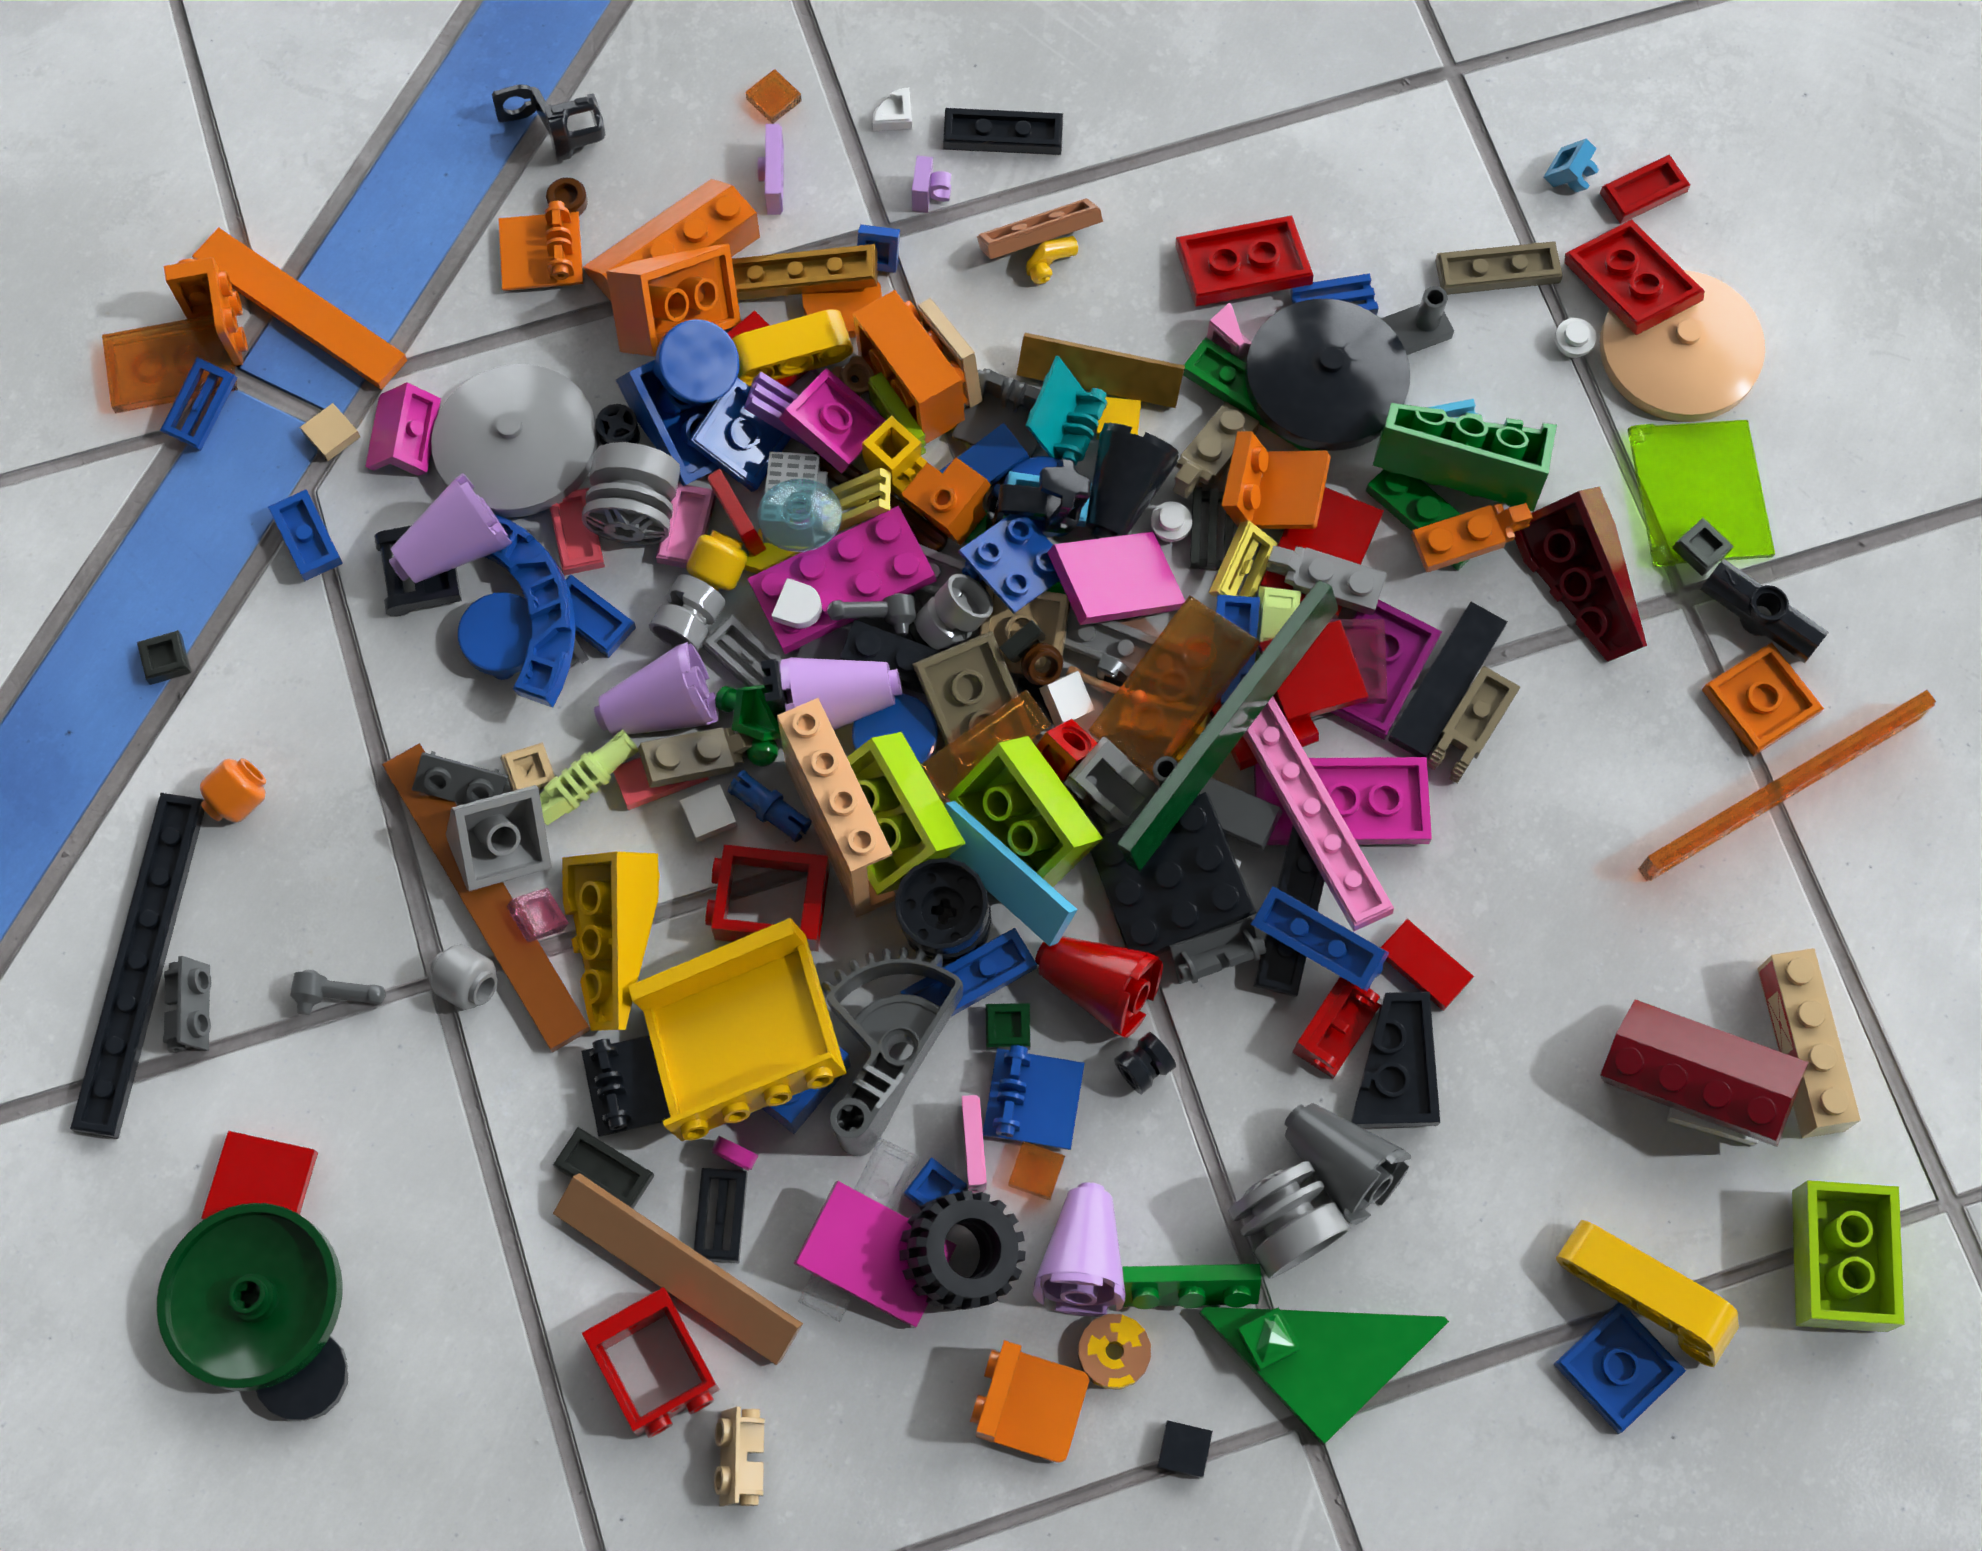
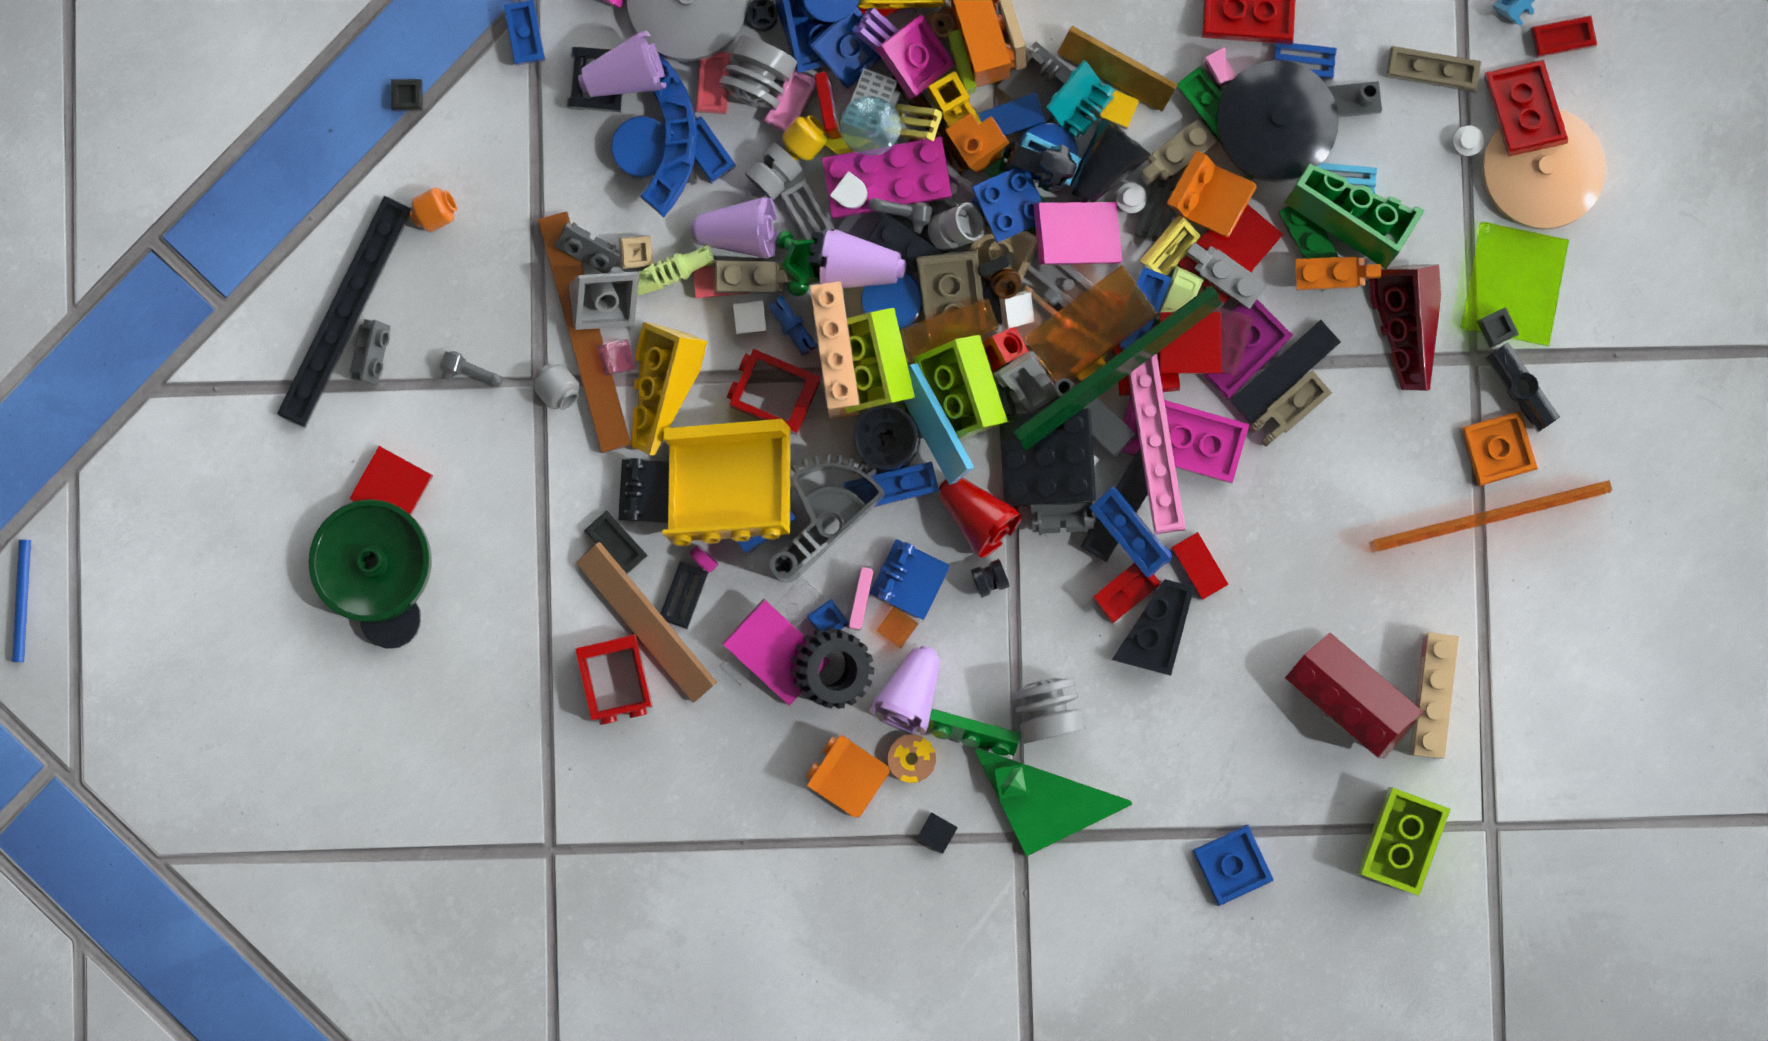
camera: 15 degrees right, 15 degrees up
tan hinge [714,1406,765,1507] -> none
dark green tile [985,1003,1031,1051] -> none
dark grey cone [1284,1103,1411,1225] -> none
yellow beam [1556,1220,1739,1367] -> none

